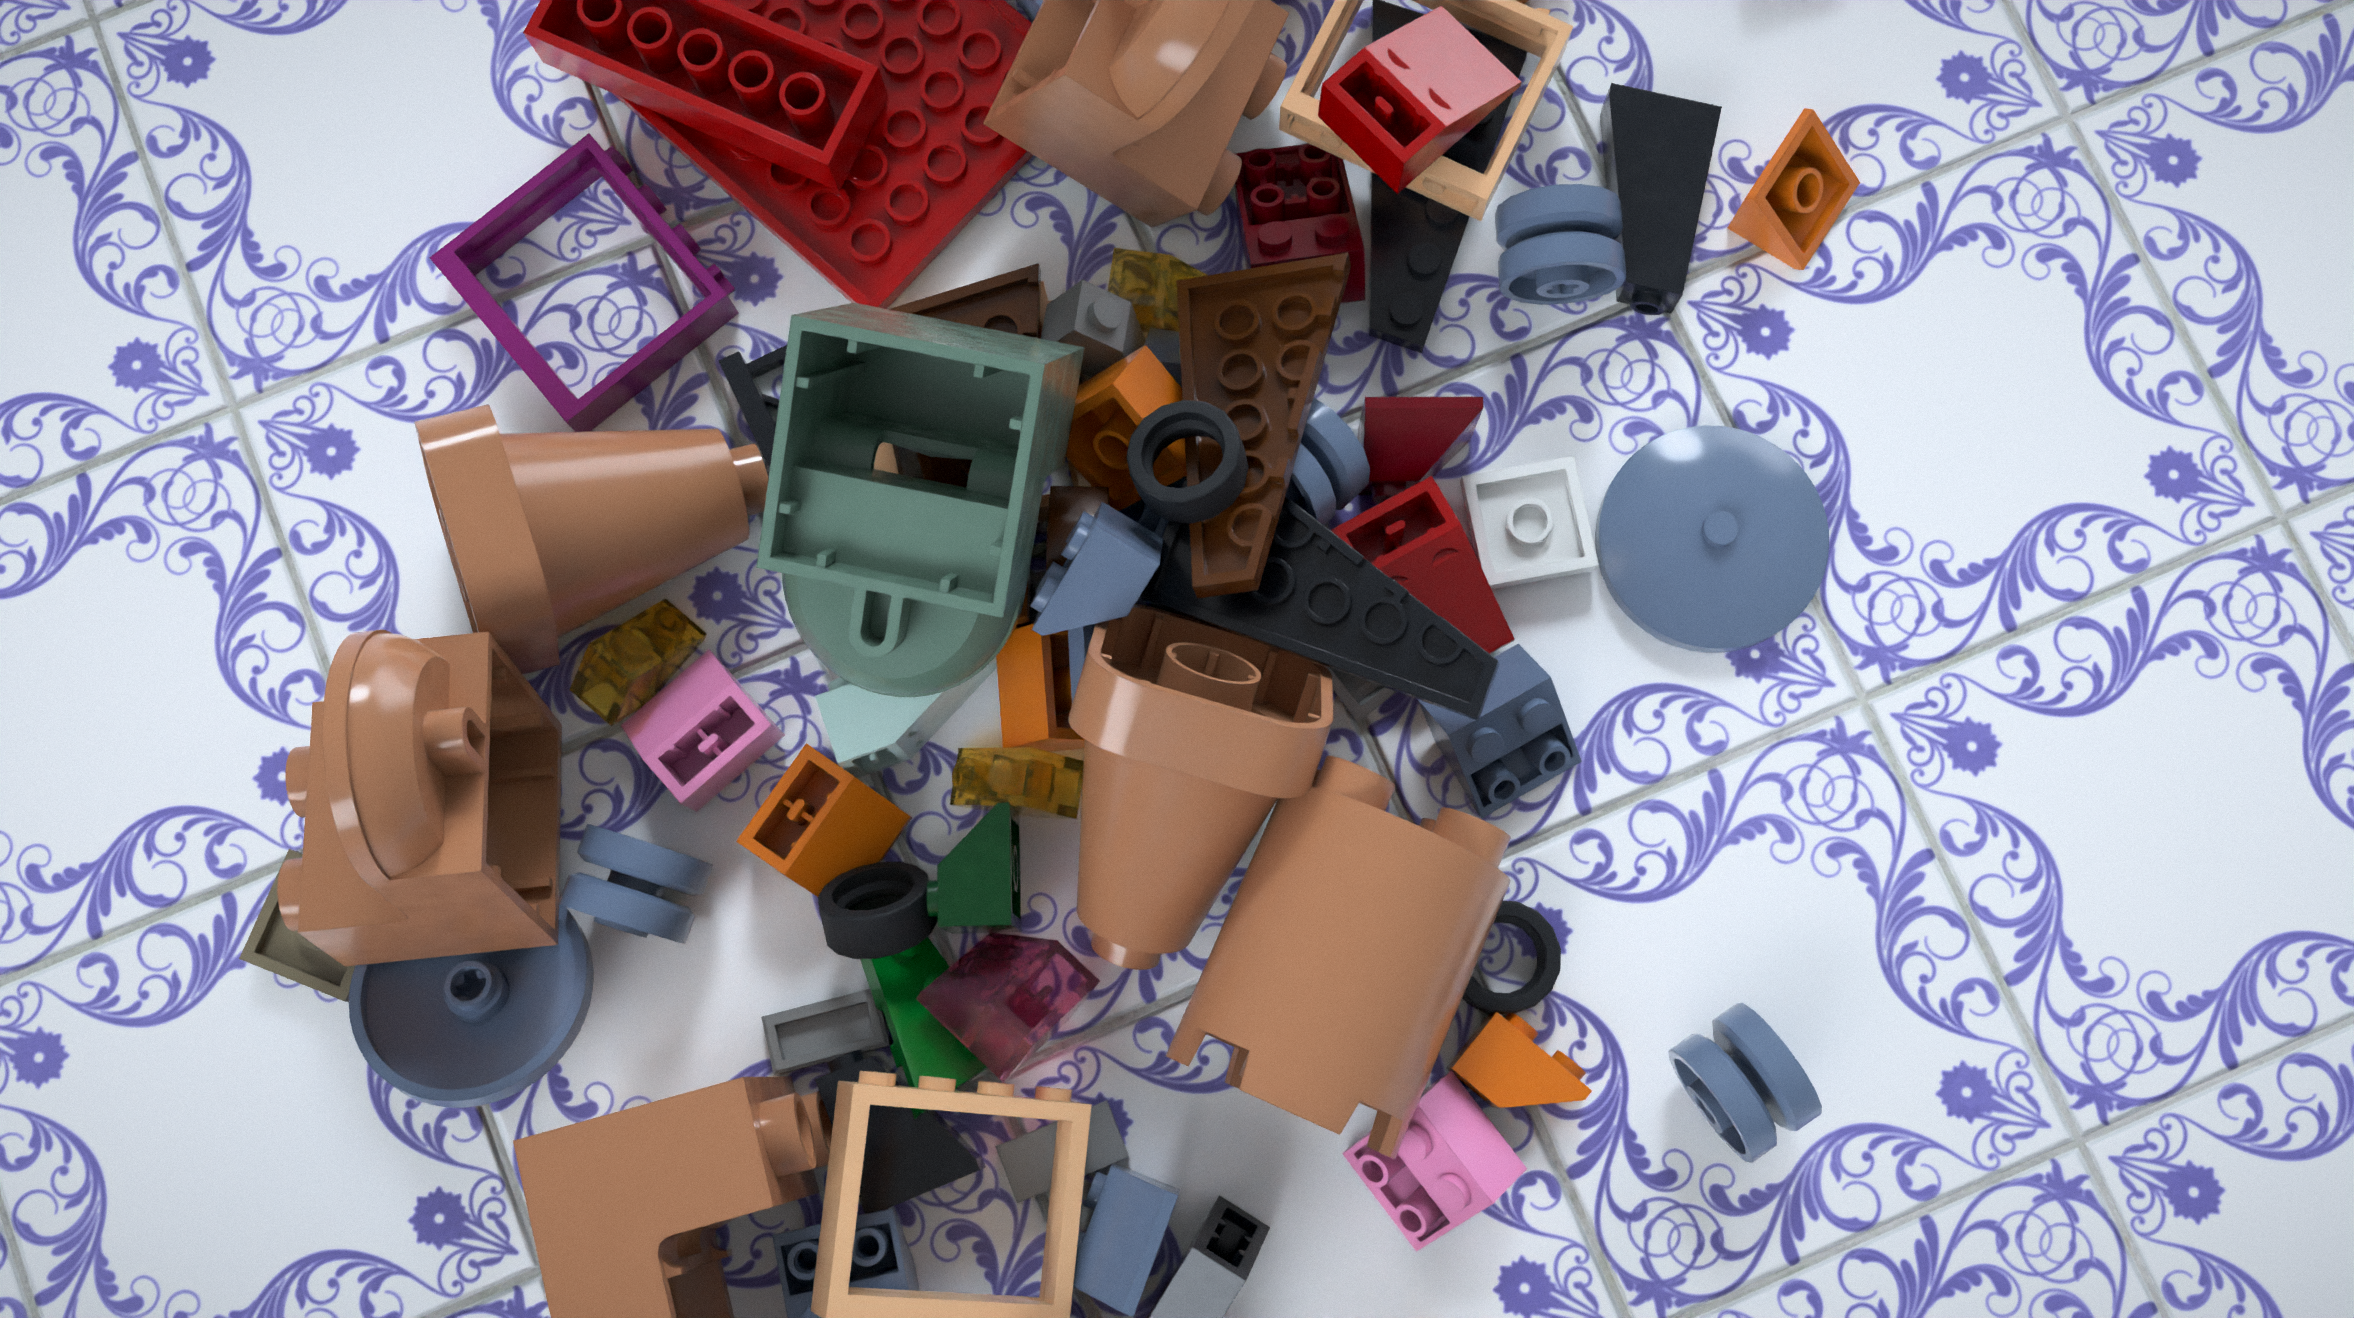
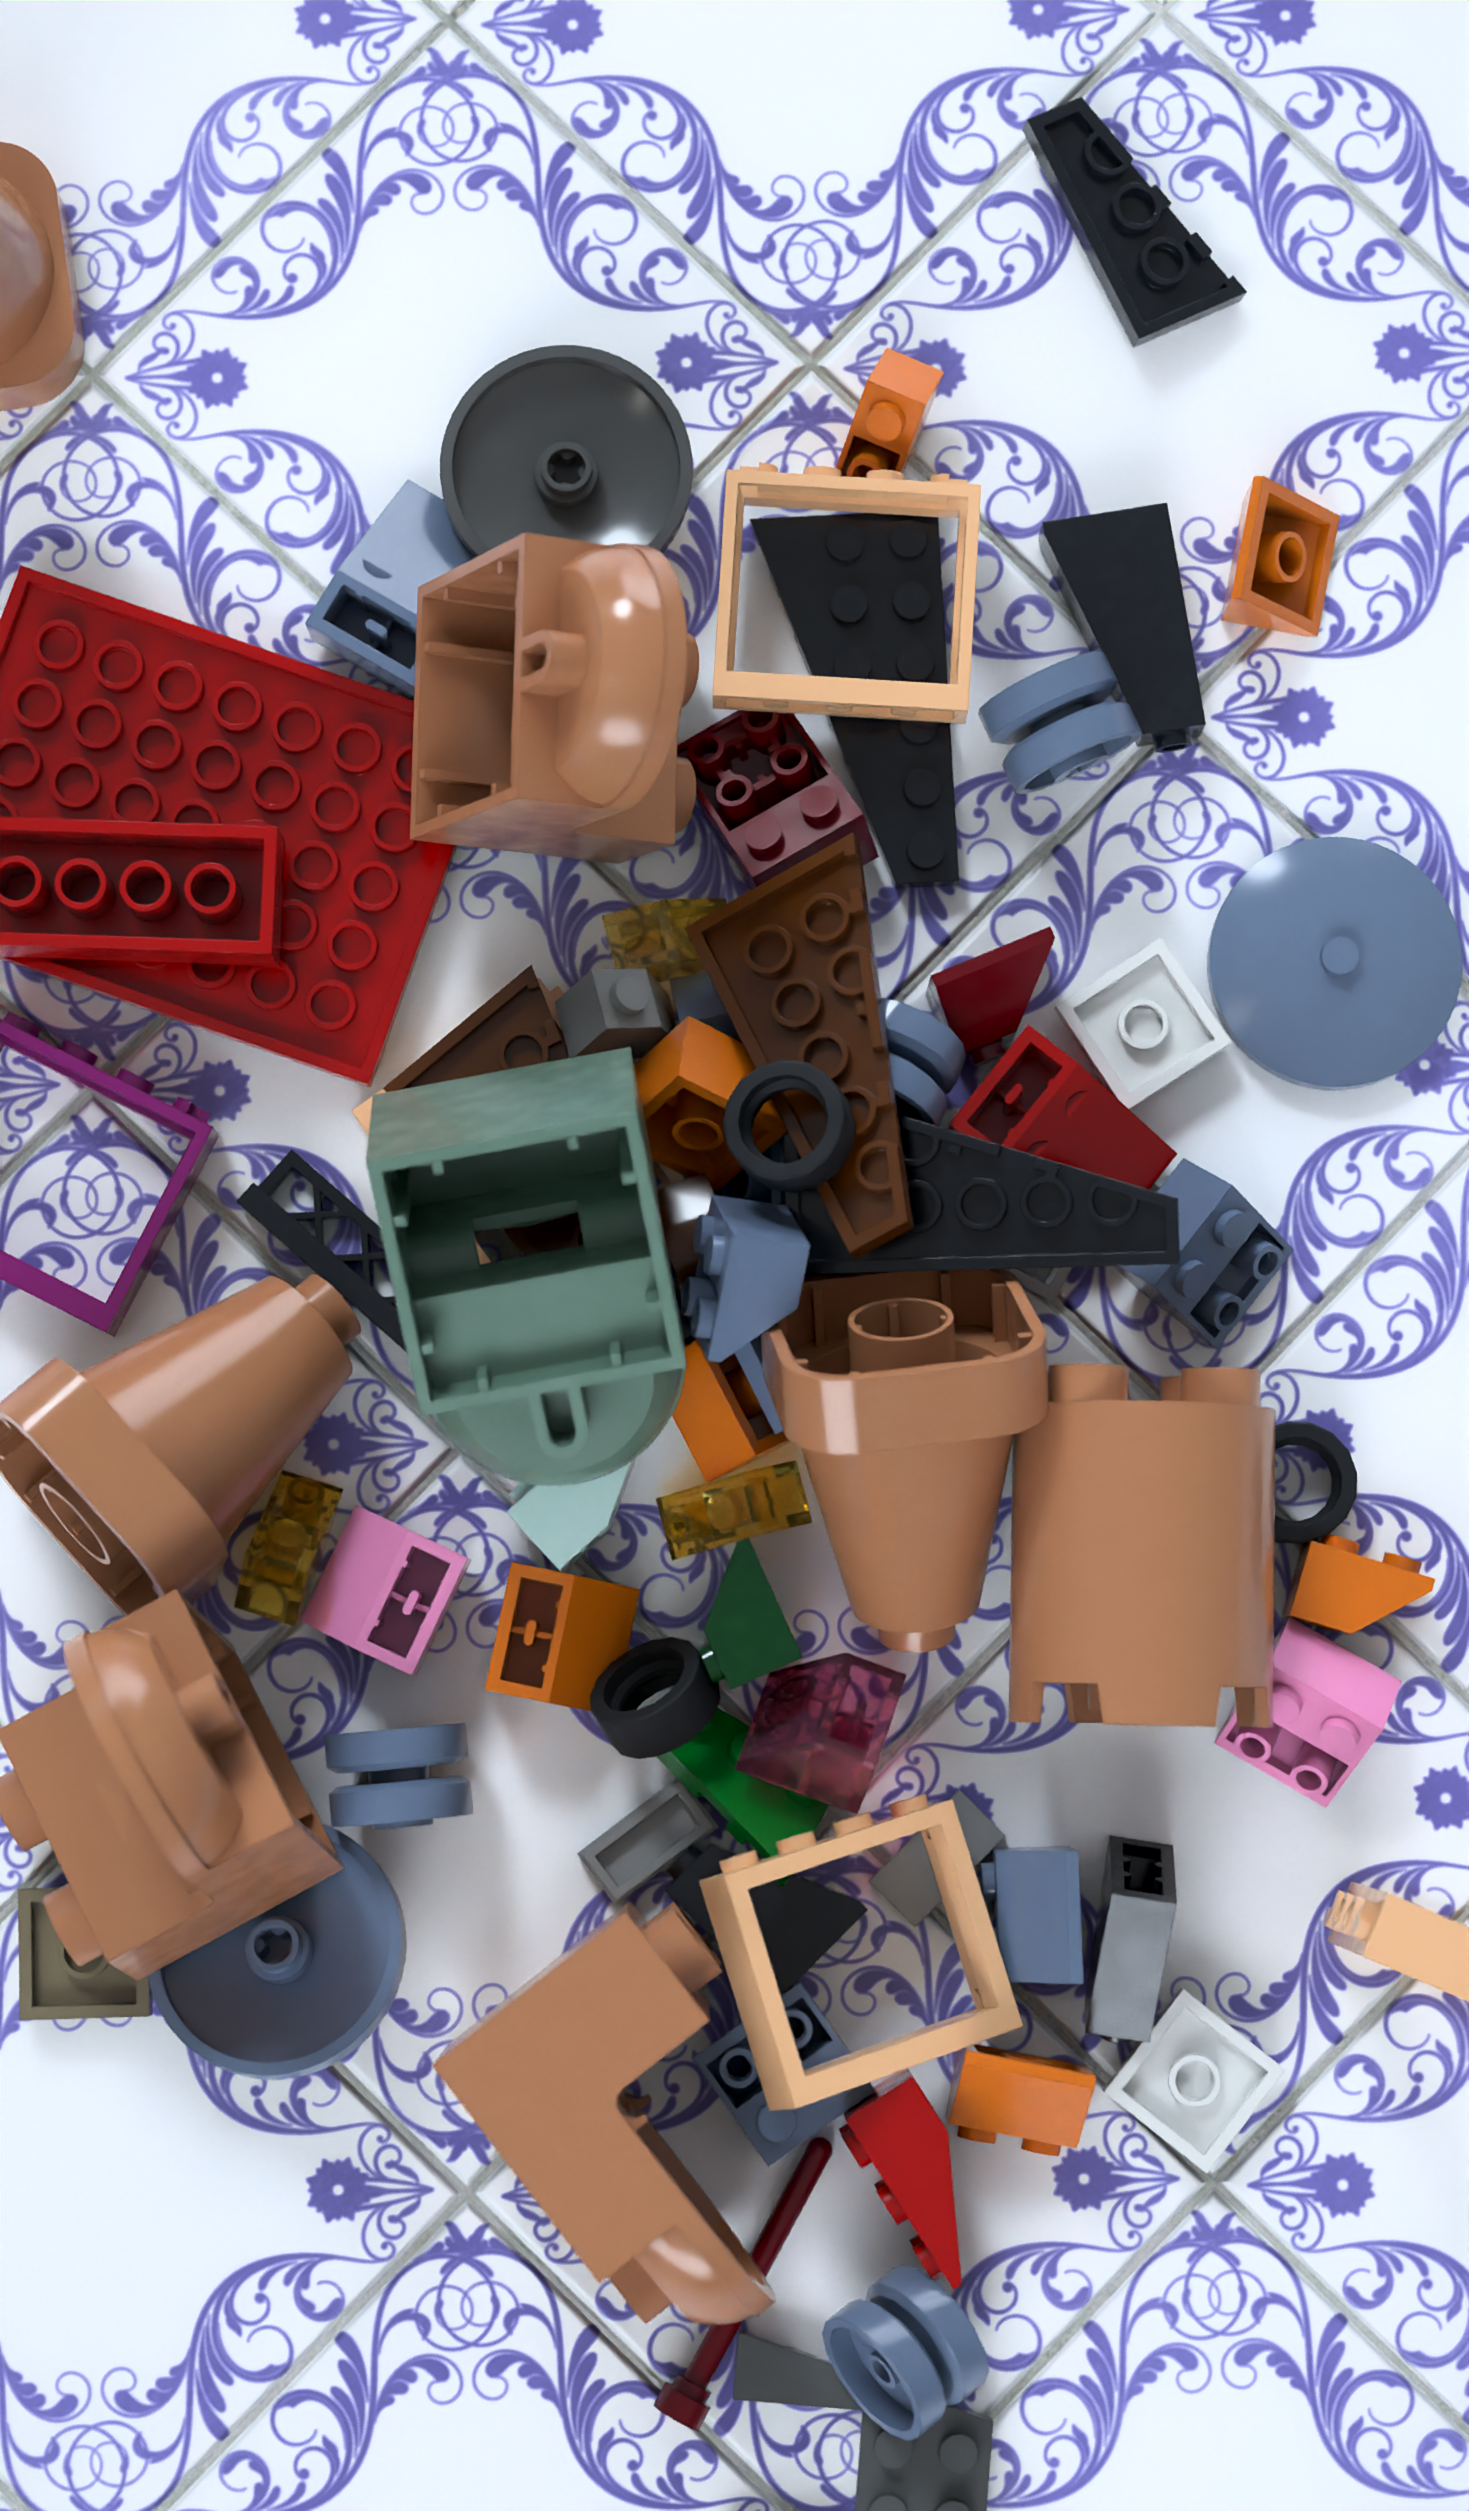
camera: 30 degrees left, 5 degrees up
red slope [1318,6,1522,194] -> none

